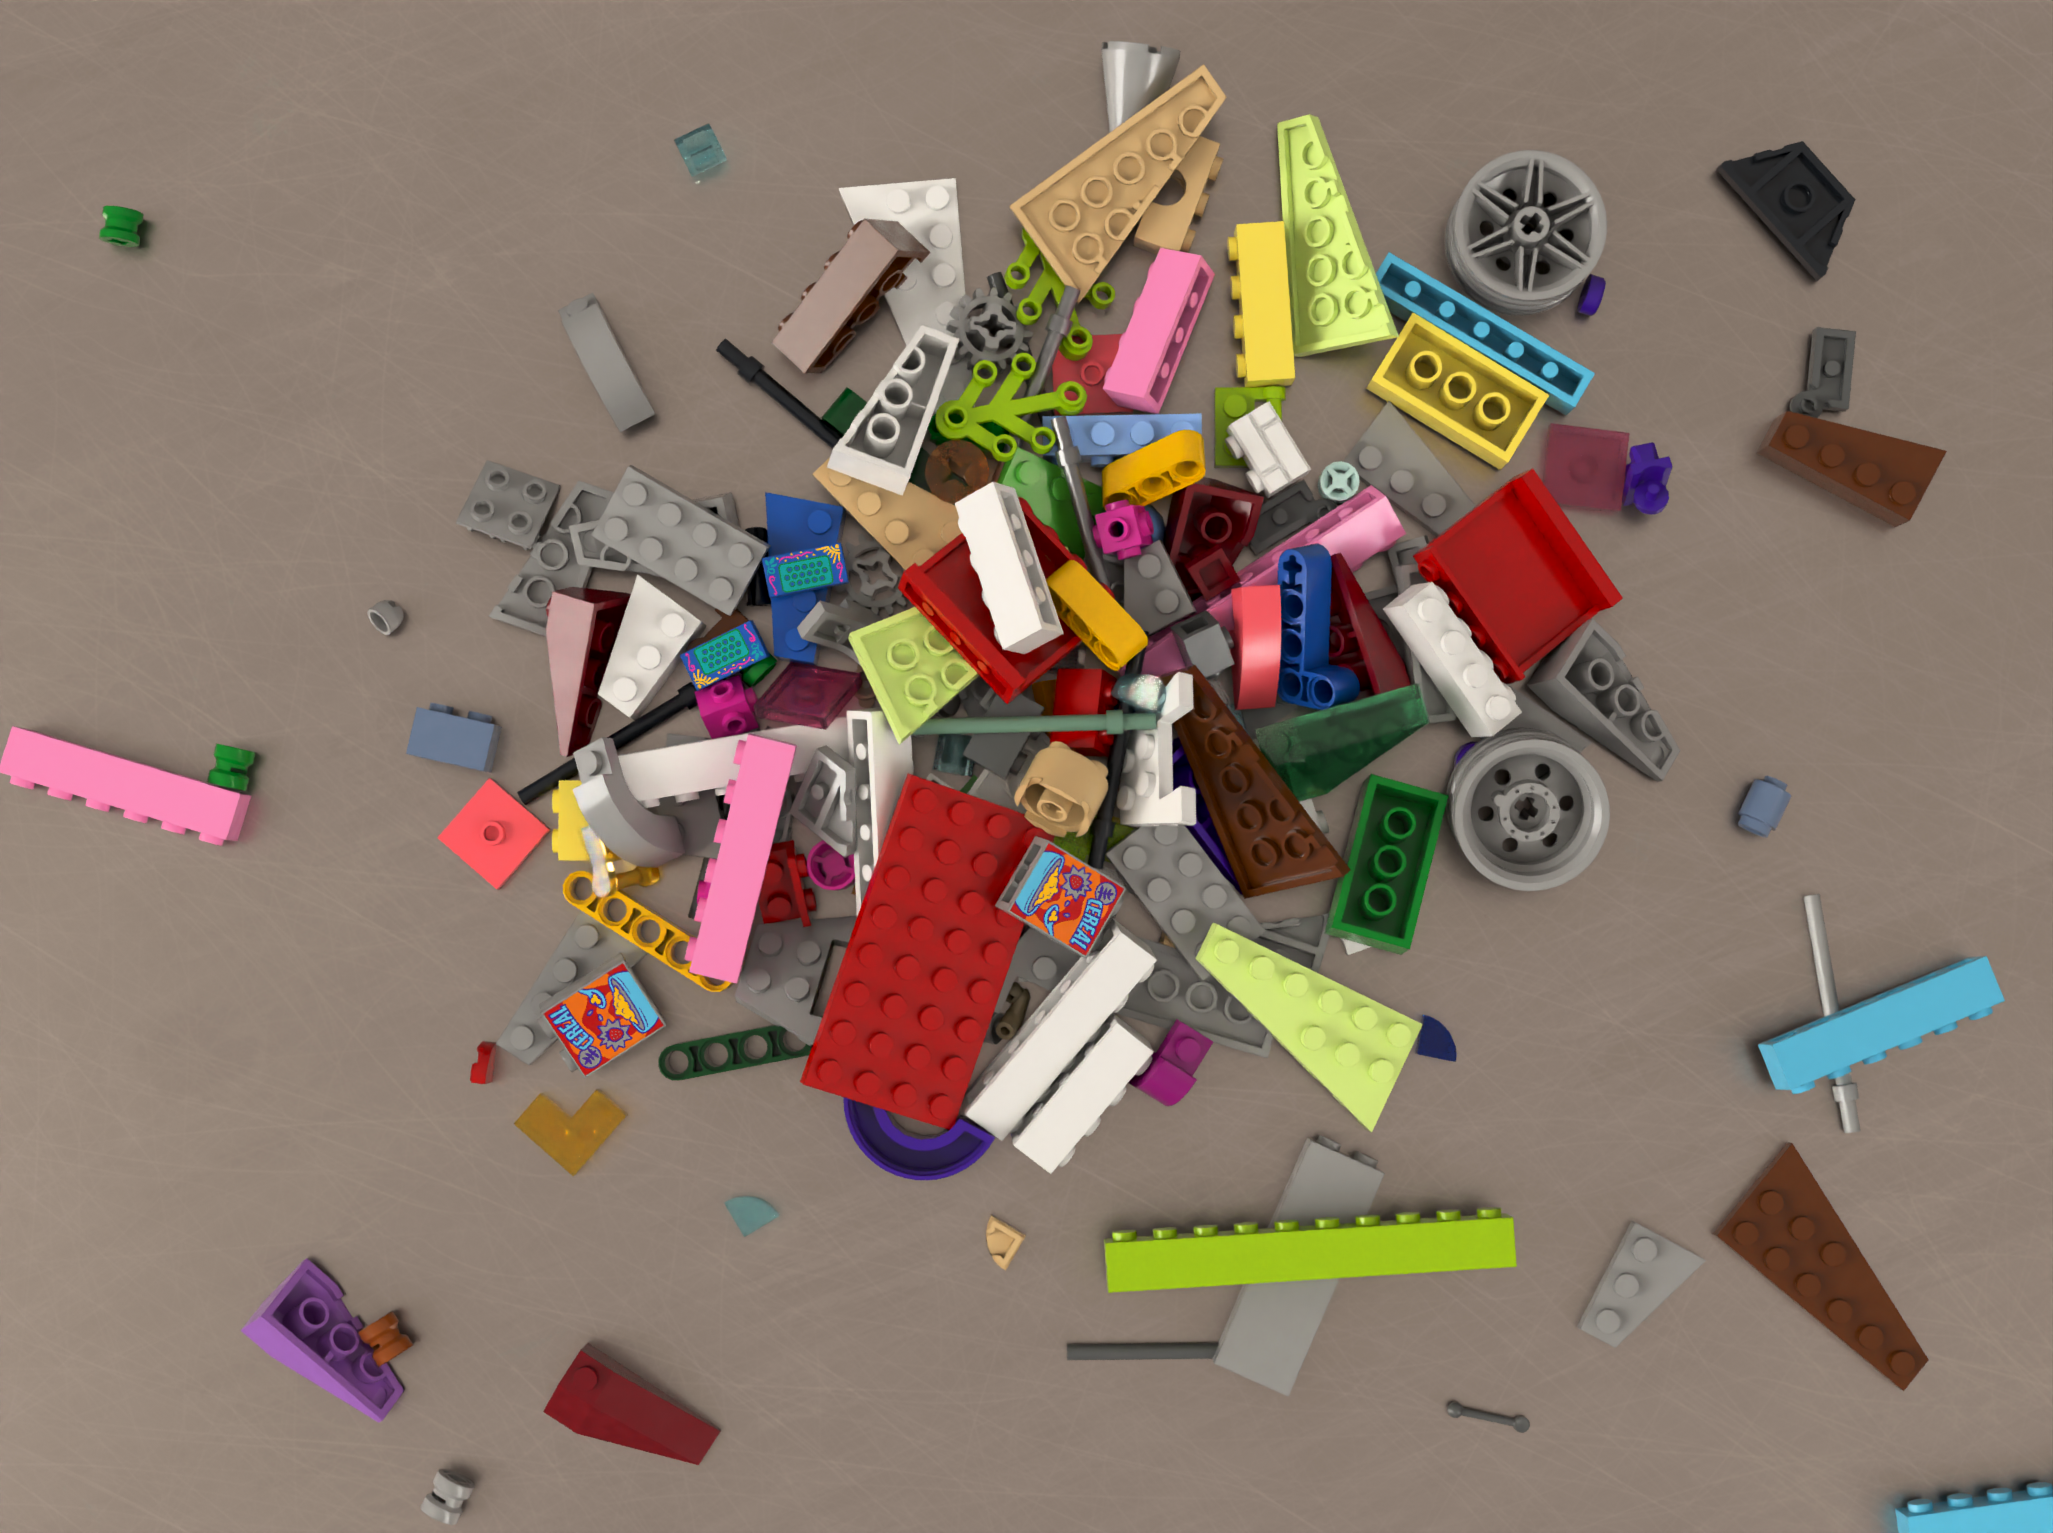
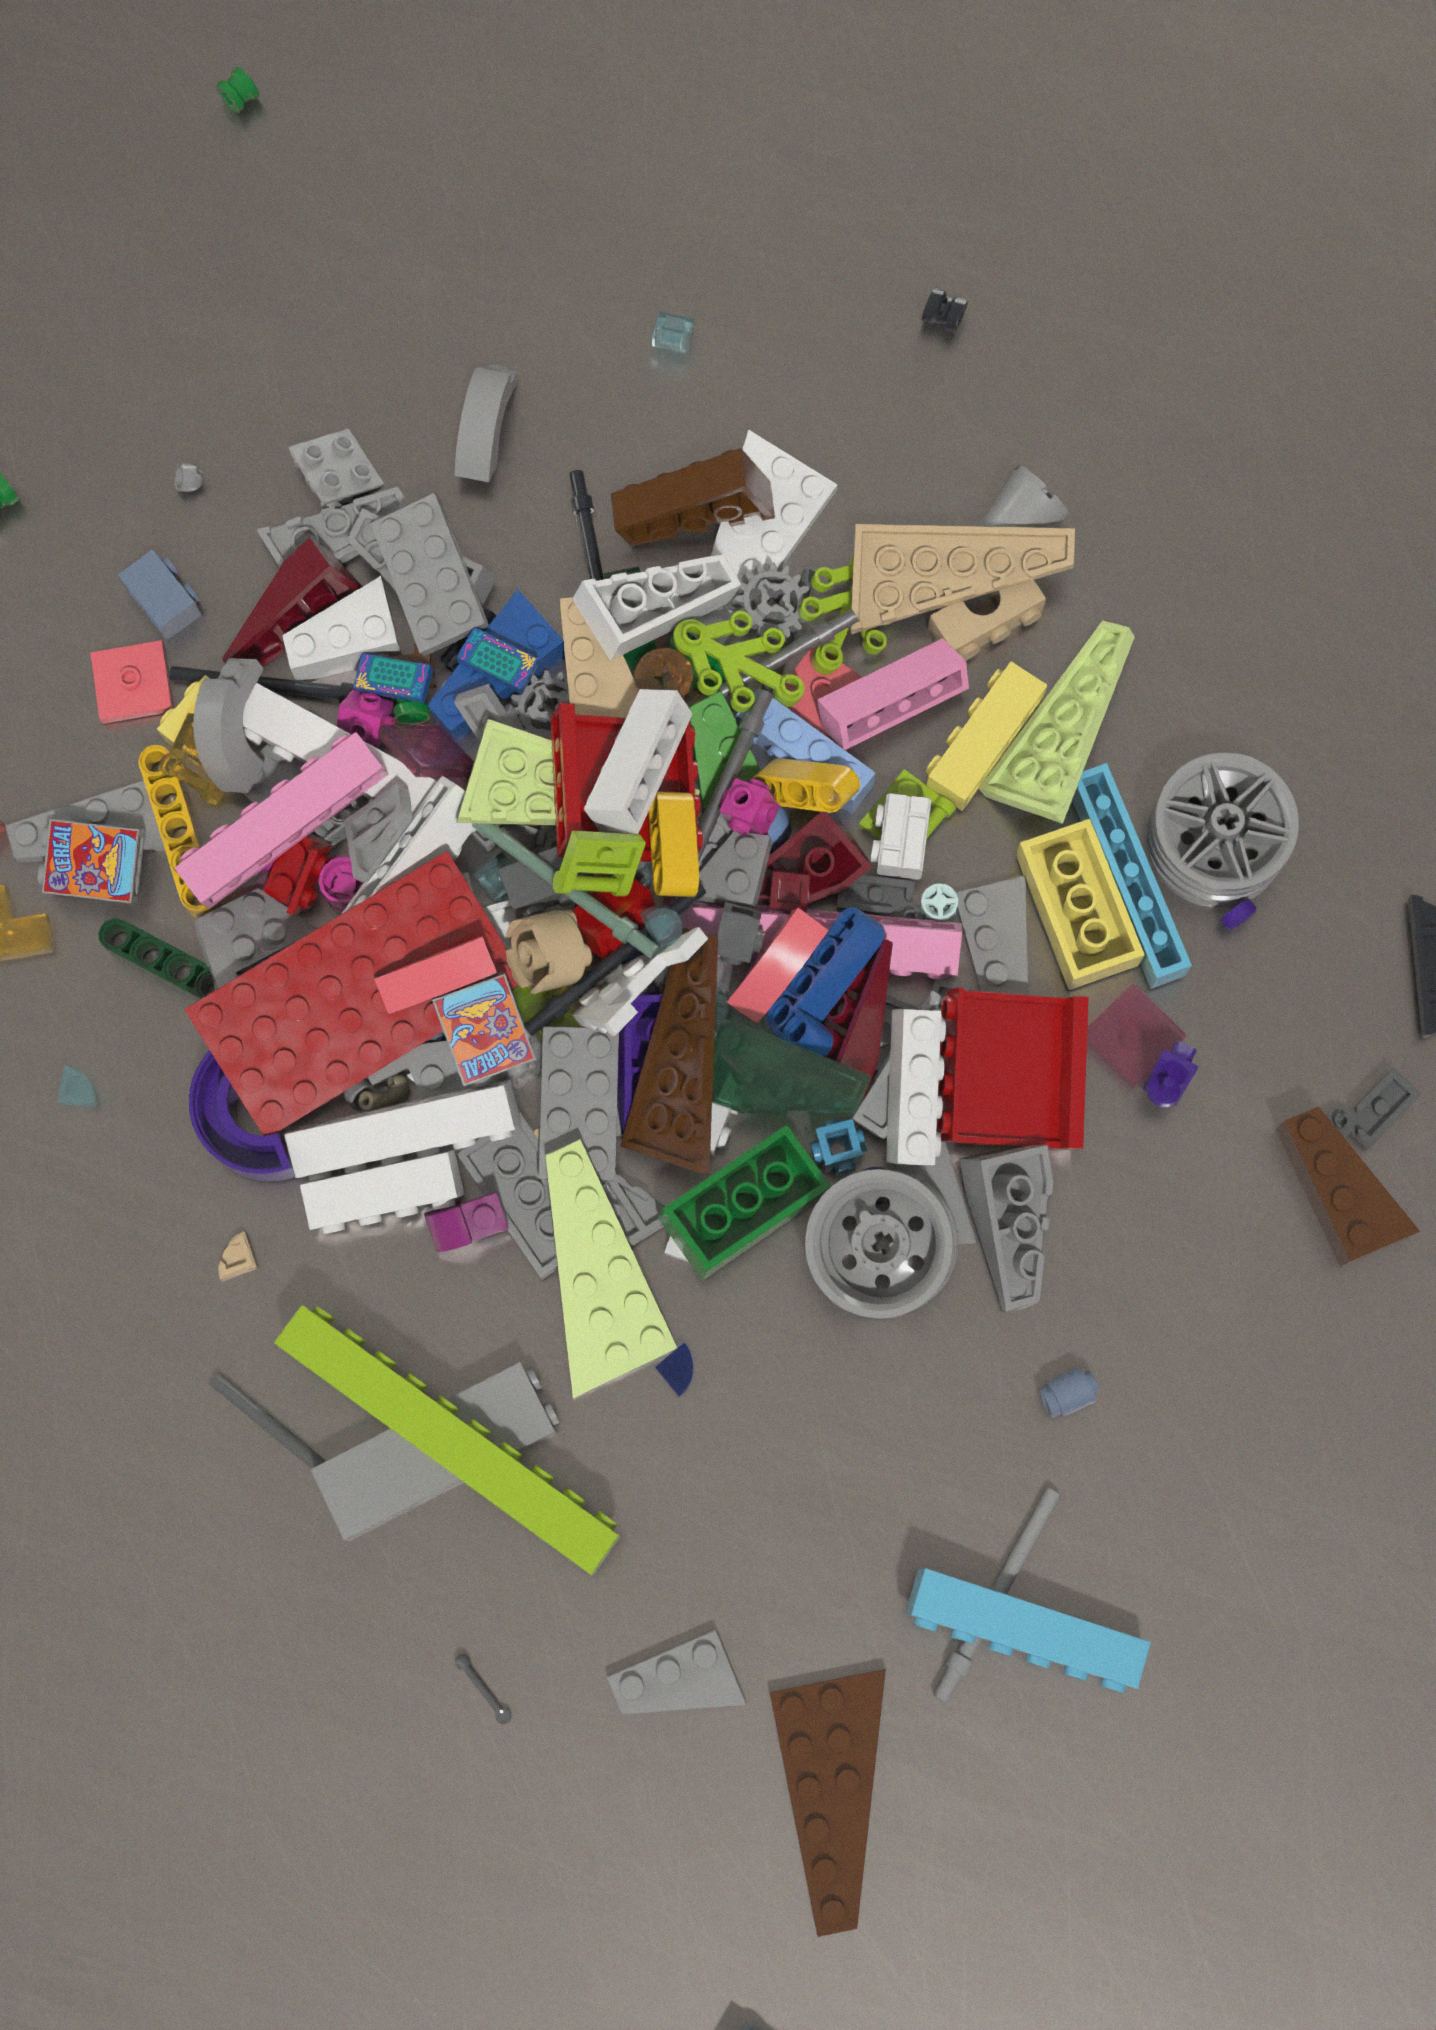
camera: 40 degrees right, 10 degrees down
none -> coral slope [374,936,497,1014]
none -> lime plate [553,831,646,896]
none -> dark azure brick [810,1118,867,1175]

